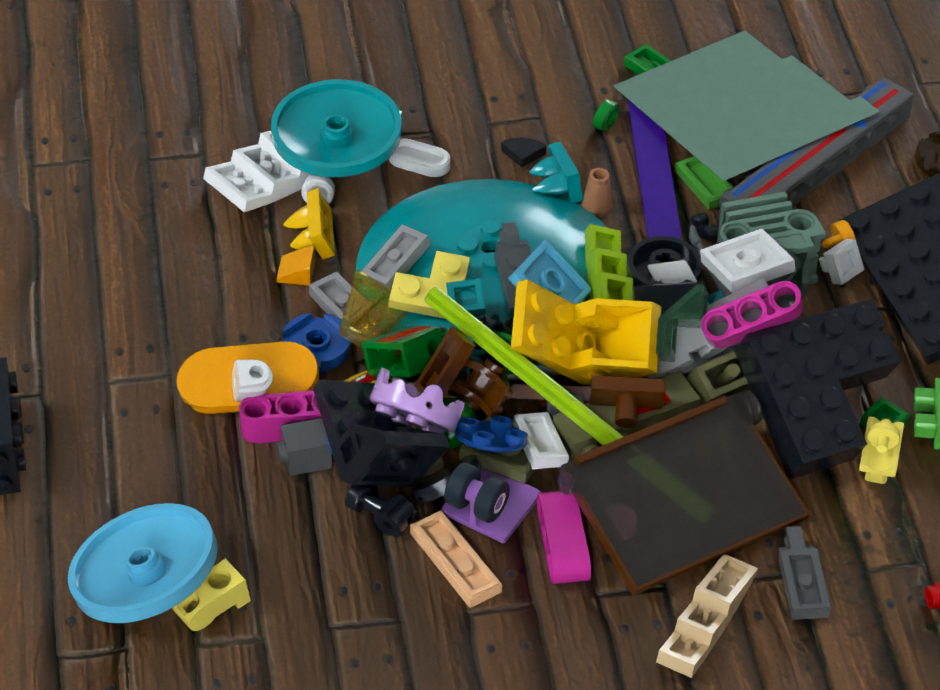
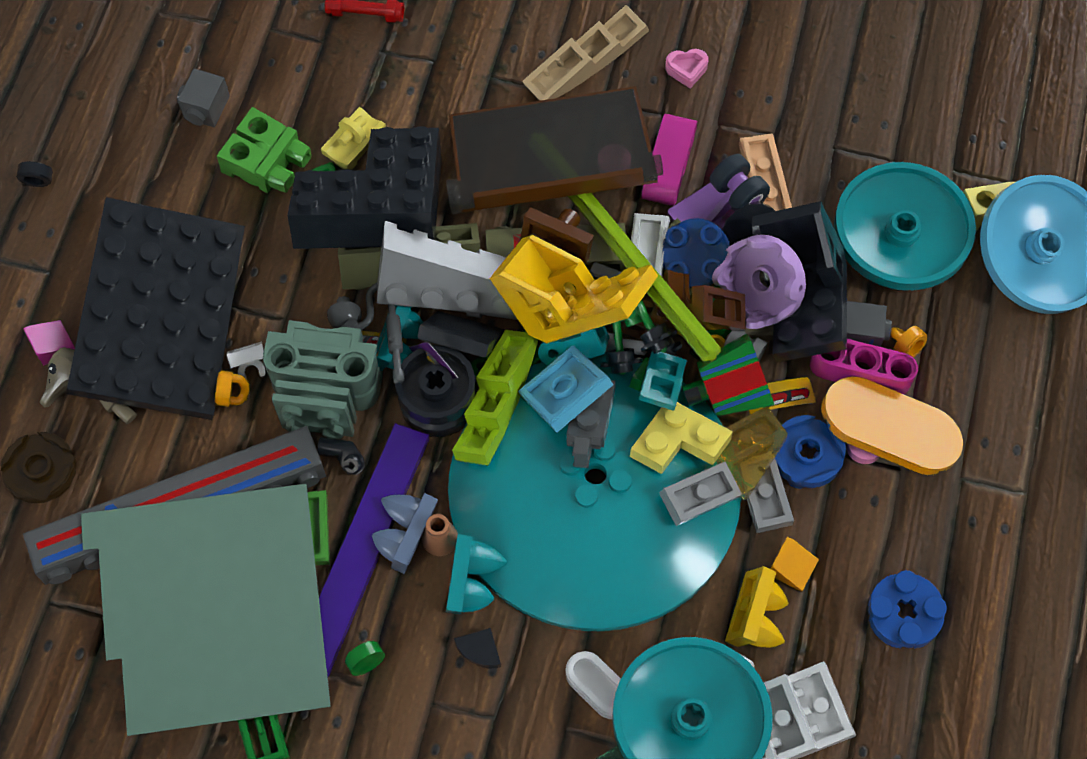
camera: 155 degrees left, 20 degrees up
white piece [232,359,273,402] -> none
clear green slope [656,284,709,362] -> none
white tile [700,229,796,293] -> none
dark pink beam [701,281,804,349] -> none
dark grey hinge [778,526,831,620] -> none
none -> sand blue tile [372,493,438,574]
none -> bright pink tile [665,49,708,89]
none -> teal dish [834,162,976,290]
none -> blue plate [868,570,947,649]
none -> light orange tile [890,326,927,358]

